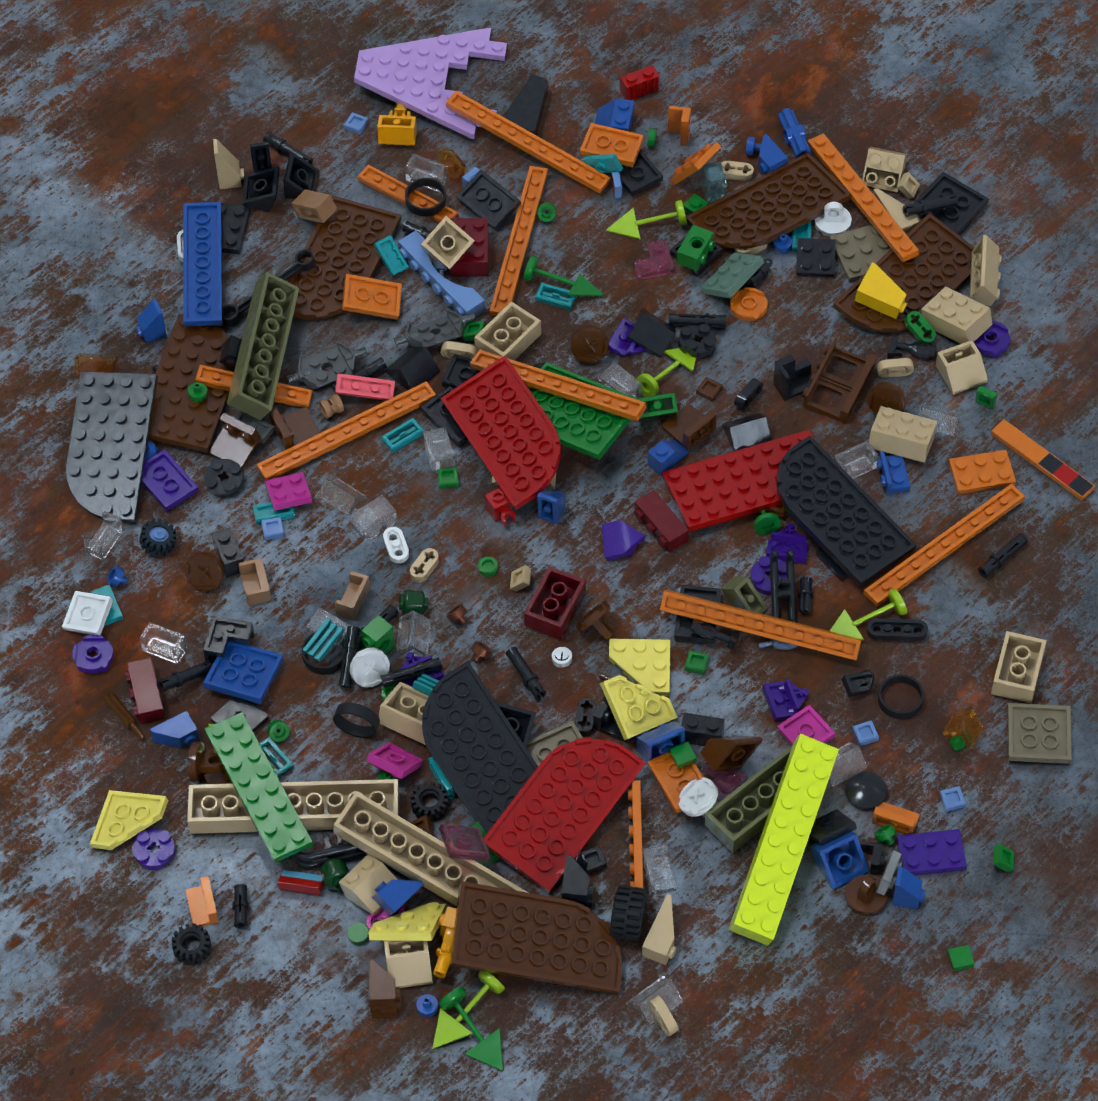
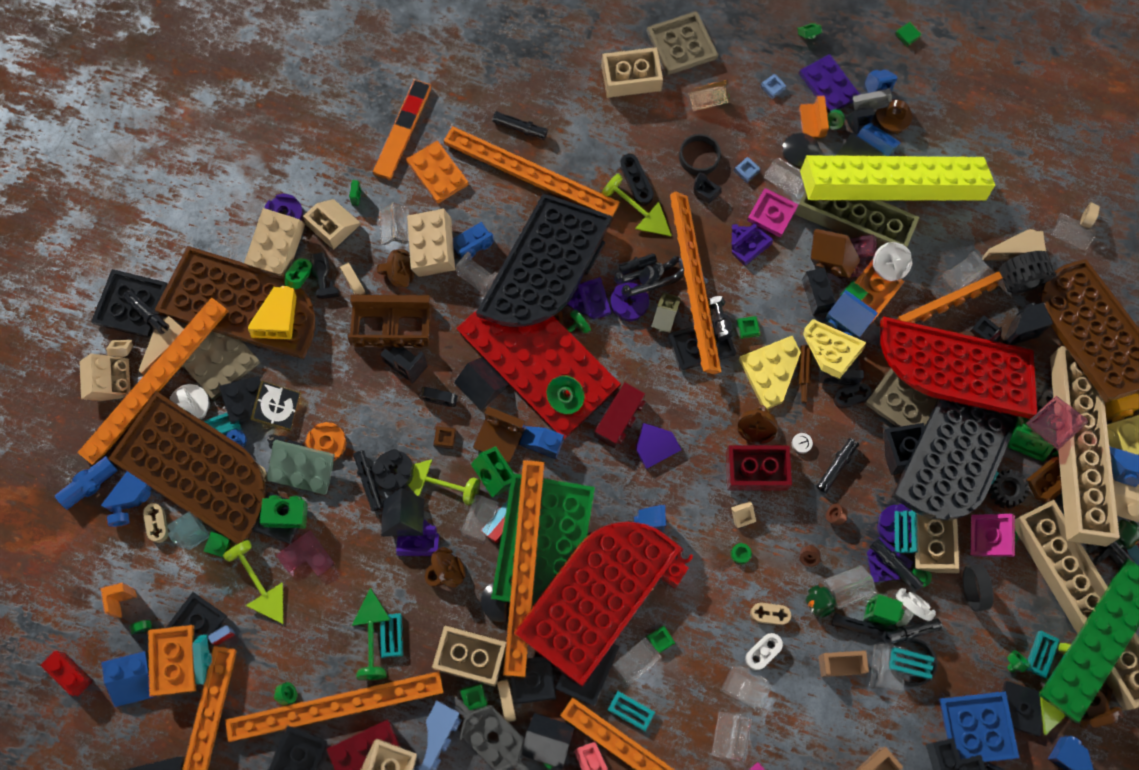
camera: 120 degrees left, 15 degrees up
orange plate [670,142,721,185] -> none
tan slope [969,235,1002,306] -> none
none -> tile [250,381,301,431]
none -> green dish [546,375,585,414]

